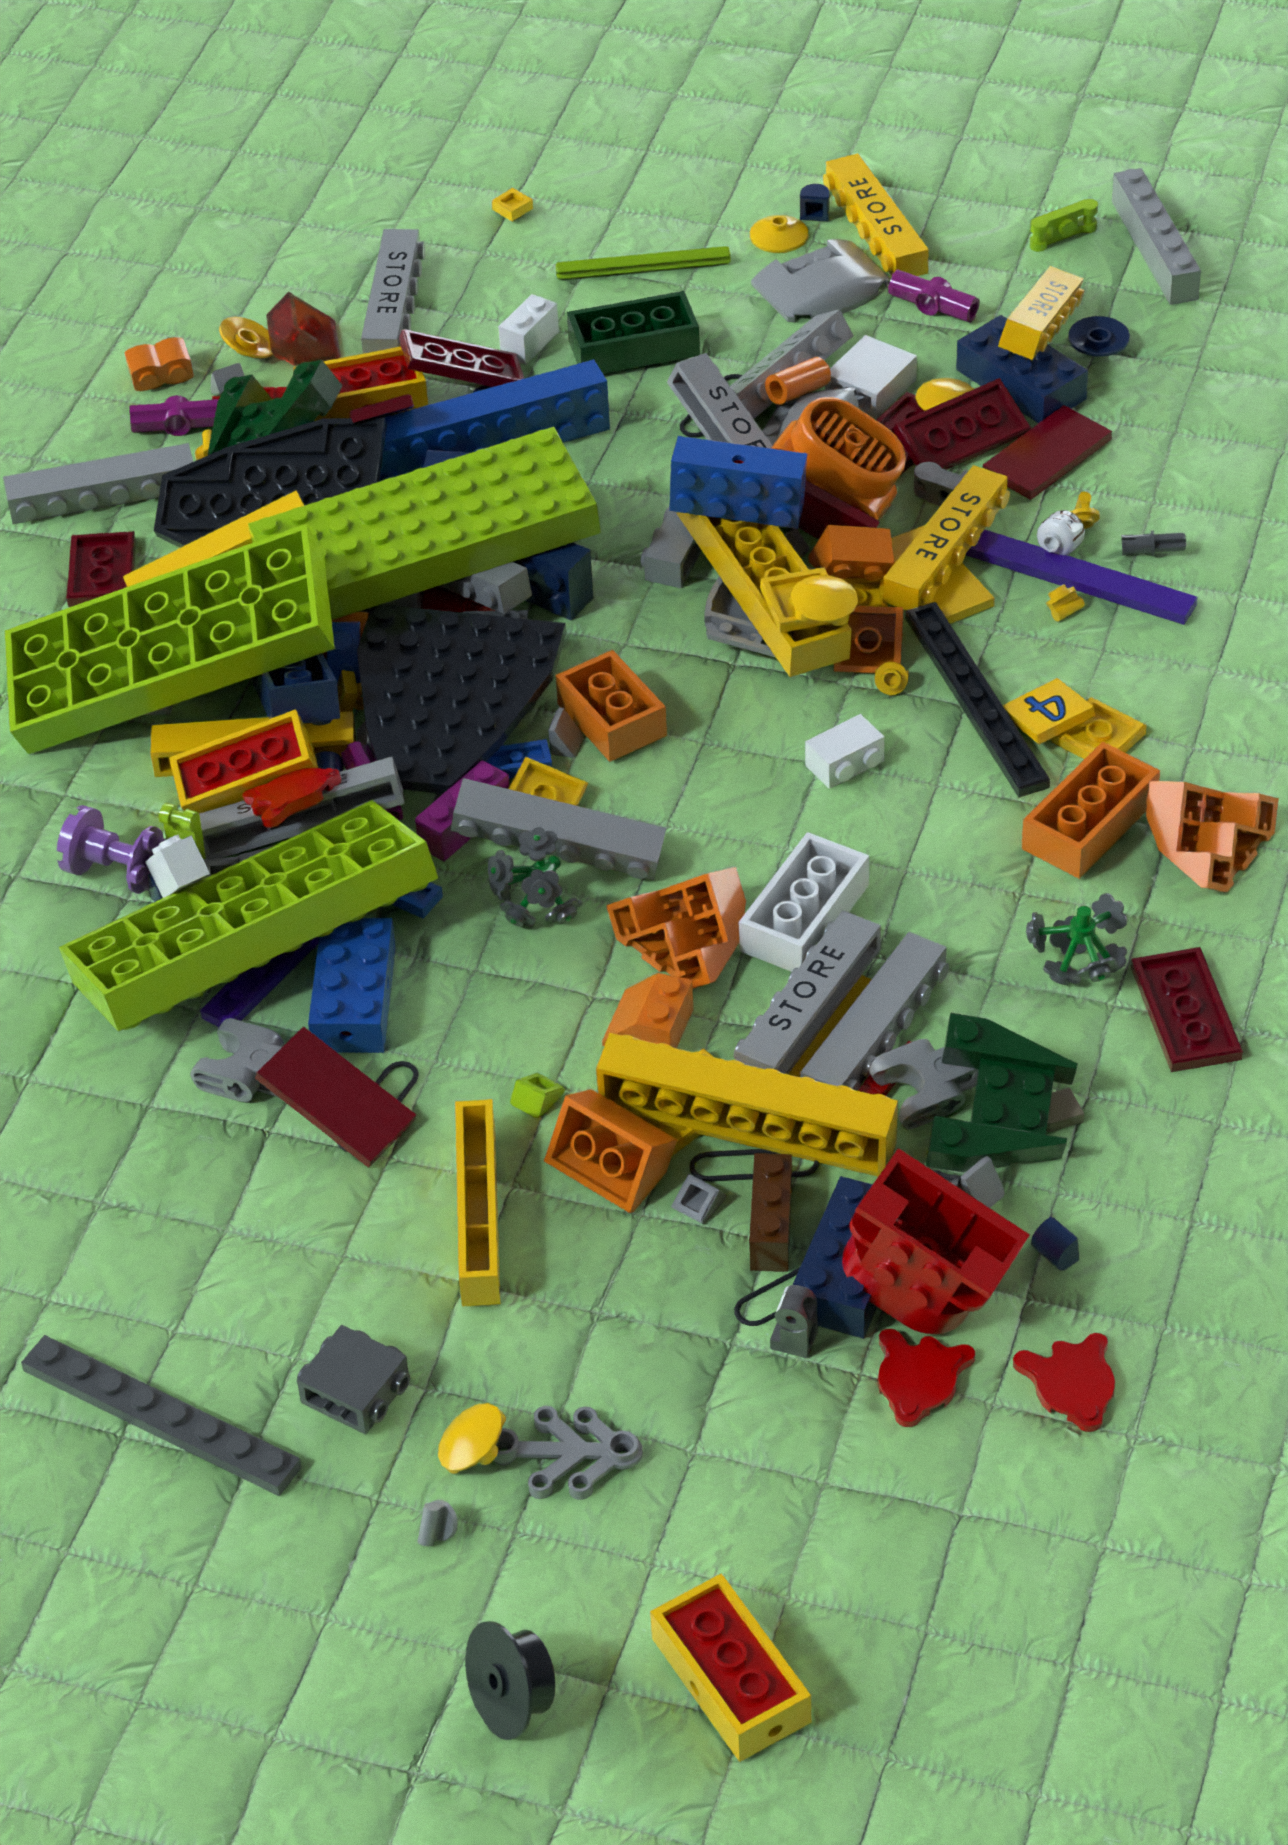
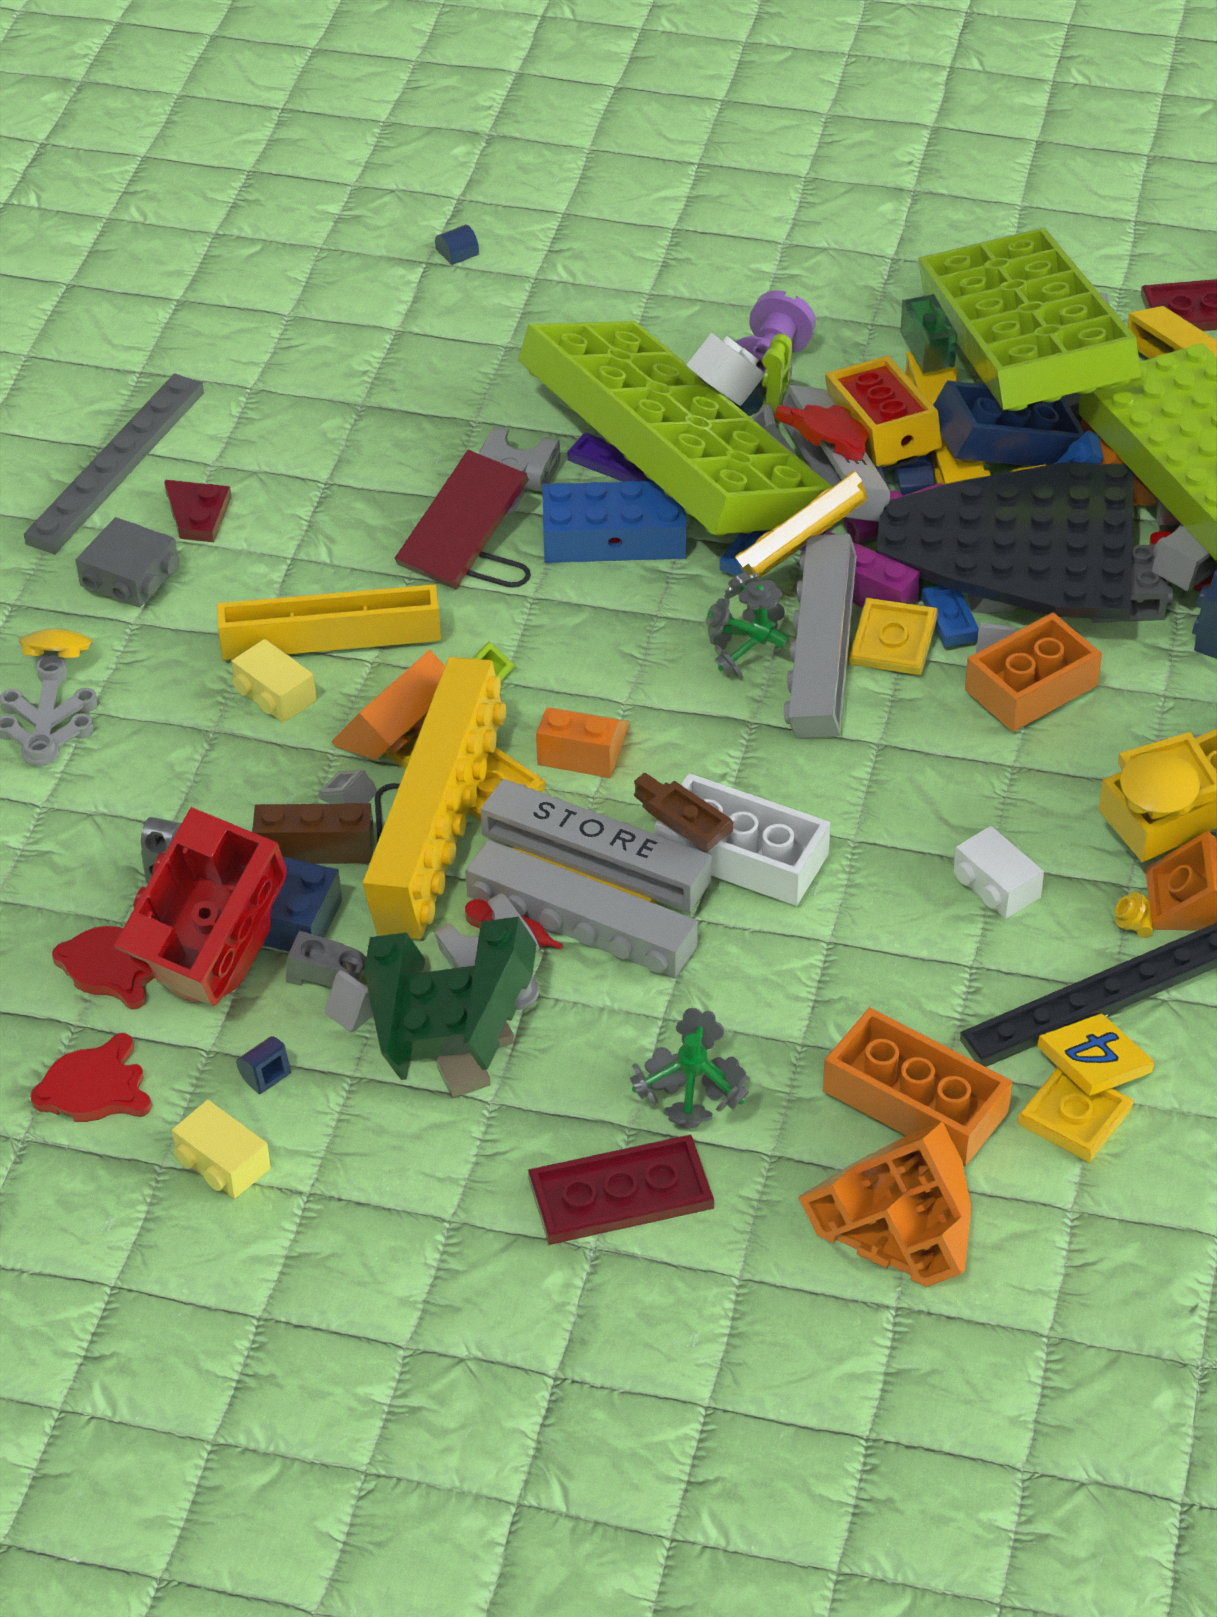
camera: 85 degrees right, 0 degrees up
orange brick [606,867,746,989] -> none
none -> dark red wing [164,479,232,543]
none -> light yellow brick [171,1100,271,1199]
none -> light yellow brick [231,639,317,723]
none -> reddish brown hinge [634,772,733,852]
none -> container [735,471,868,578]
none -> clear green brick [900,294,957,373]

